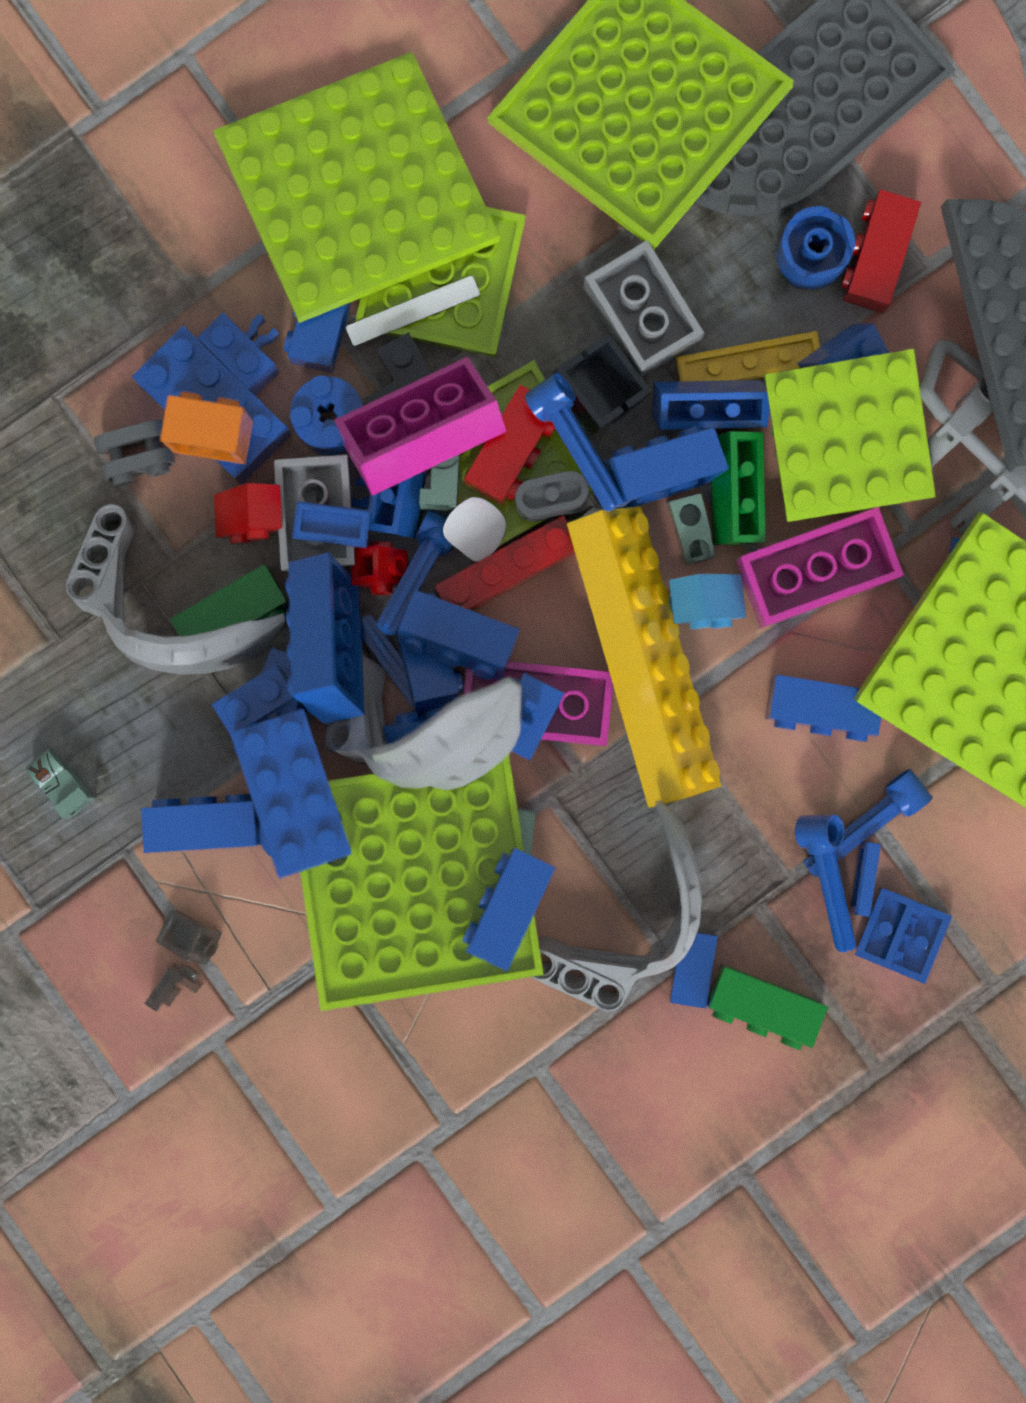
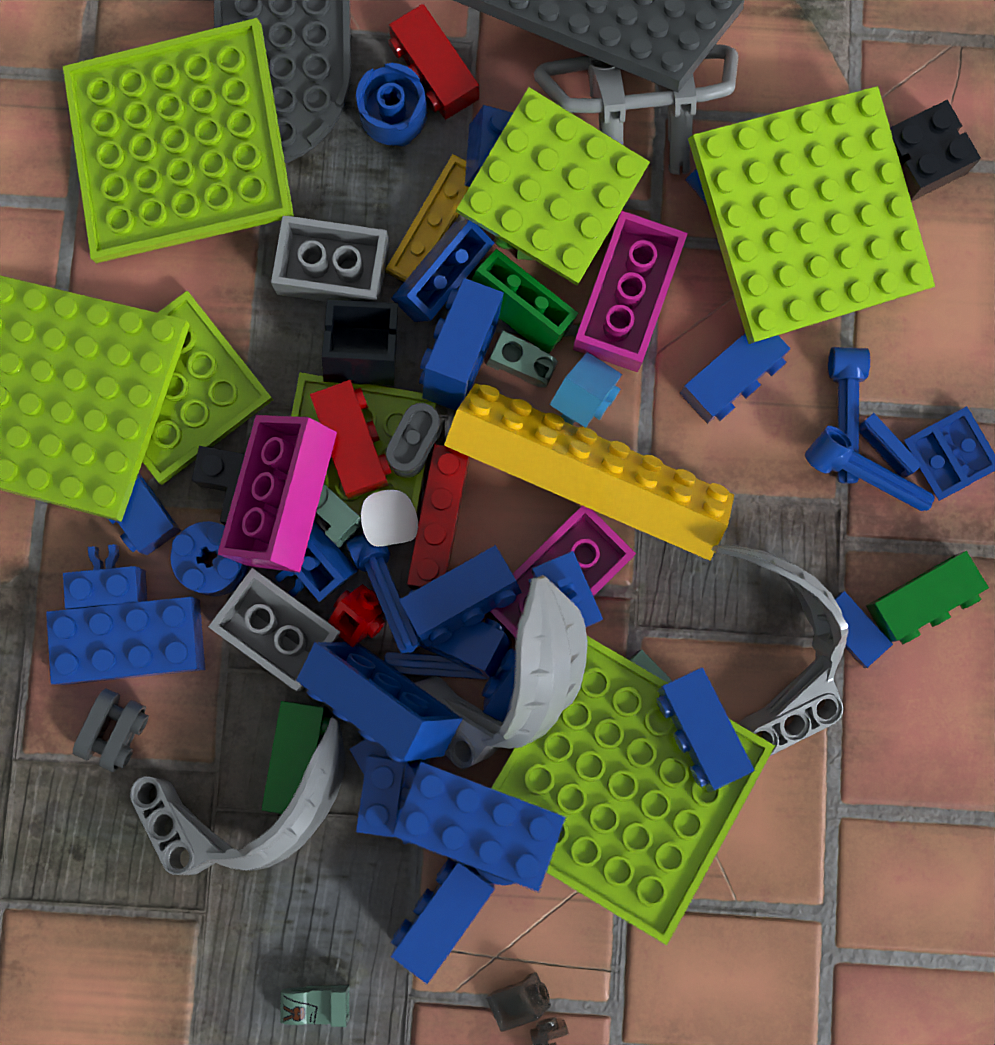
camera: 55 degrees left, 5 degrees down
orange brick [160,392,253,465] -> none
red brick [214,483,282,545] -> none
blue tile [292,501,371,548] -> none
white sticker [346,276,480,346] -> none
blue axle [525,372,624,512] -> none

